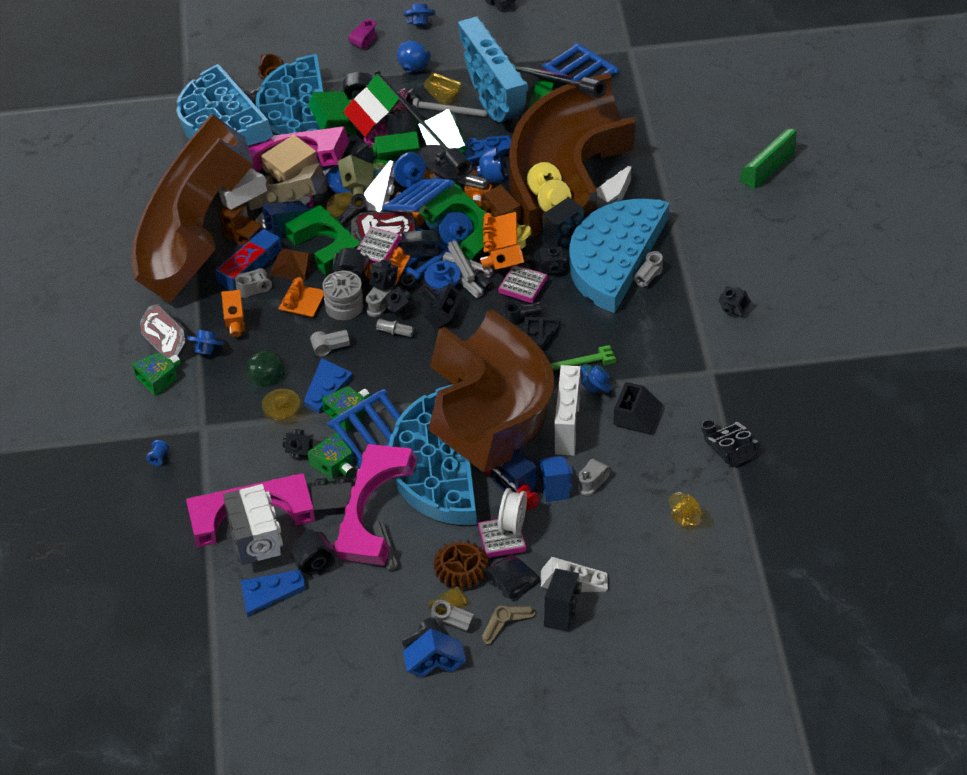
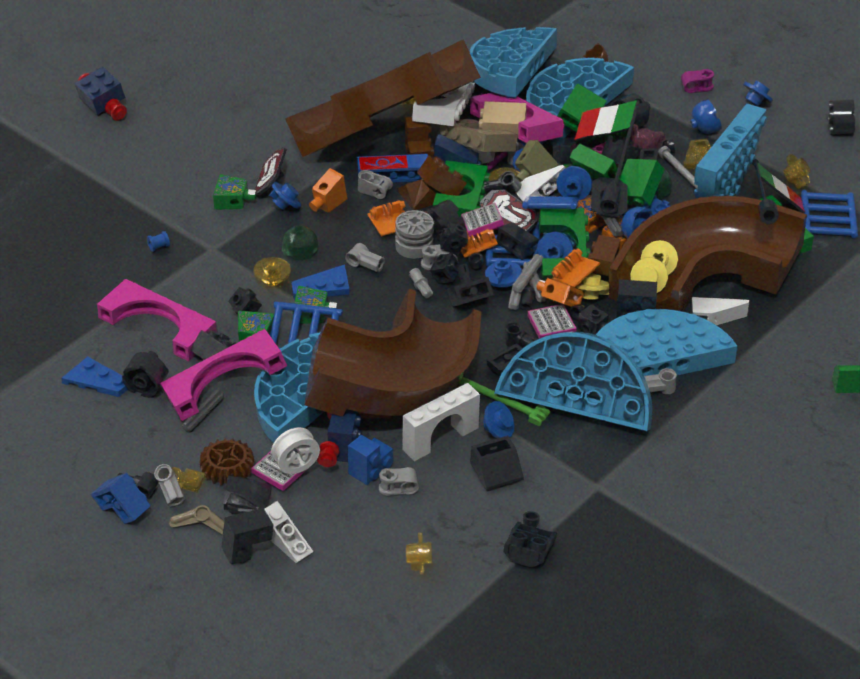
camera: 45 degrees right, 5 degrees down
piece [223,484,283,565] -> none
black brick [718,286,751,316] -> none
none -> reddish brown brick [417,155,467,196]
none -> dark azure brick [494,332,652,431]
none -> clear yellow piece [783,154,811,189]

